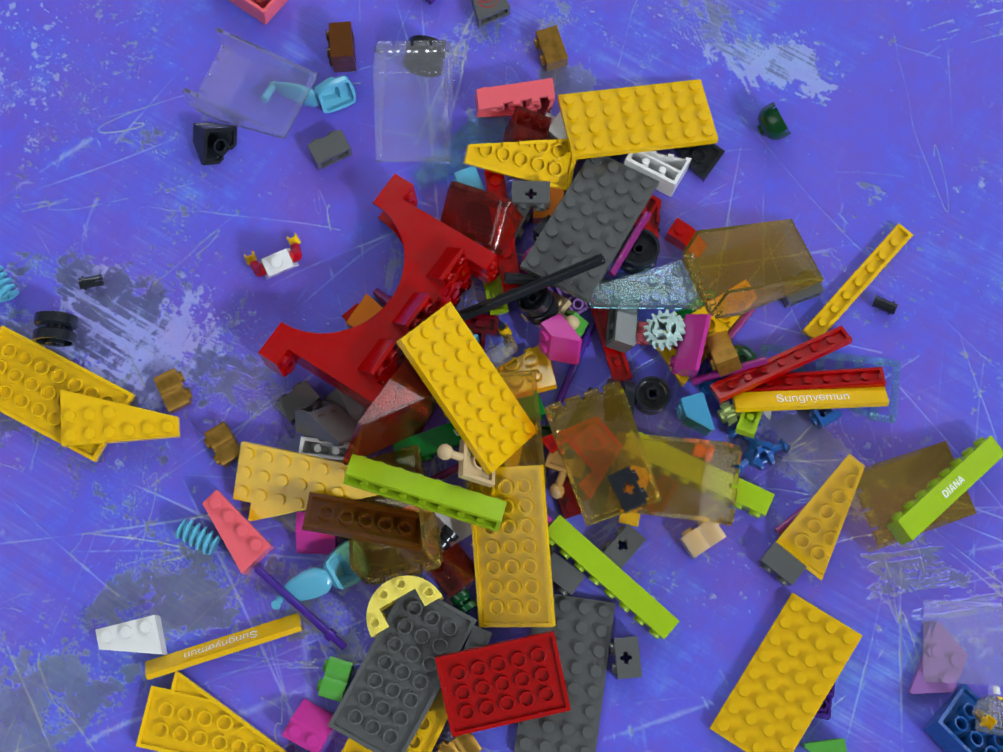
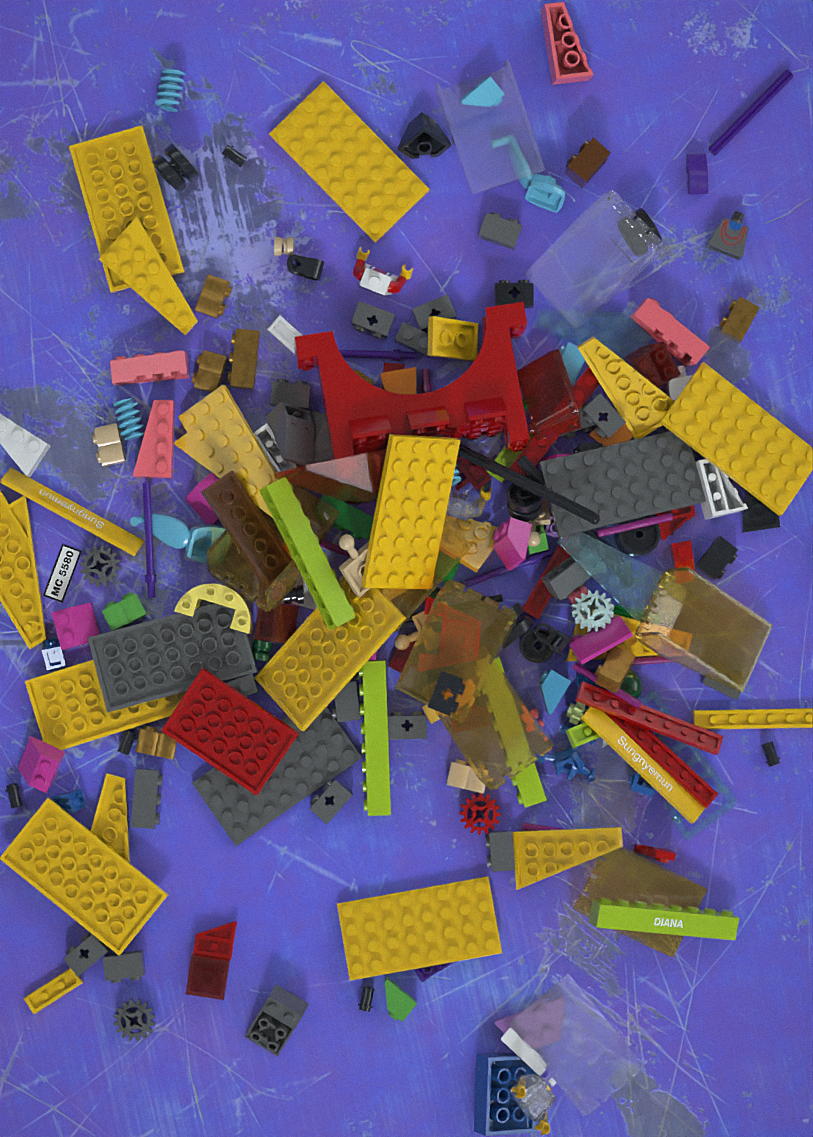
camera: 40 degrees right, 10 degrees up
none -> sticker [43,544,82,603]
none -> dark grey gear [79,546,122,587]
none -> tan brick [92,423,127,467]
none -> coral wedge [110,350,190,386]
none -> pearl gold brick [227,328,260,390]
none -> white tile [267,315,302,354]
none -> yellow plate [269,81,430,243]
none -> tan wheel [274,237,294,256]
none -> black piece [287,255,324,281]
none -> dark purple bar [339,349,416,361]
none -> dark grey brick [351,301,395,339]
none -> dark grey brick [395,322,430,359]
none -> dark grey brick [412,294,456,333]
none -> yellow plate [428,316,478,362]
none -> medium azure slope [459,76,505,107]
none -> red gear [459,793,501,835]
none -> black brick [494,280,534,308]
none -> white sticker [501,1028,549,1076]
none -> black piece [534,623,571,656]
none -> red wing [634,844,676,863]
none -> black brick [694,536,738,581]

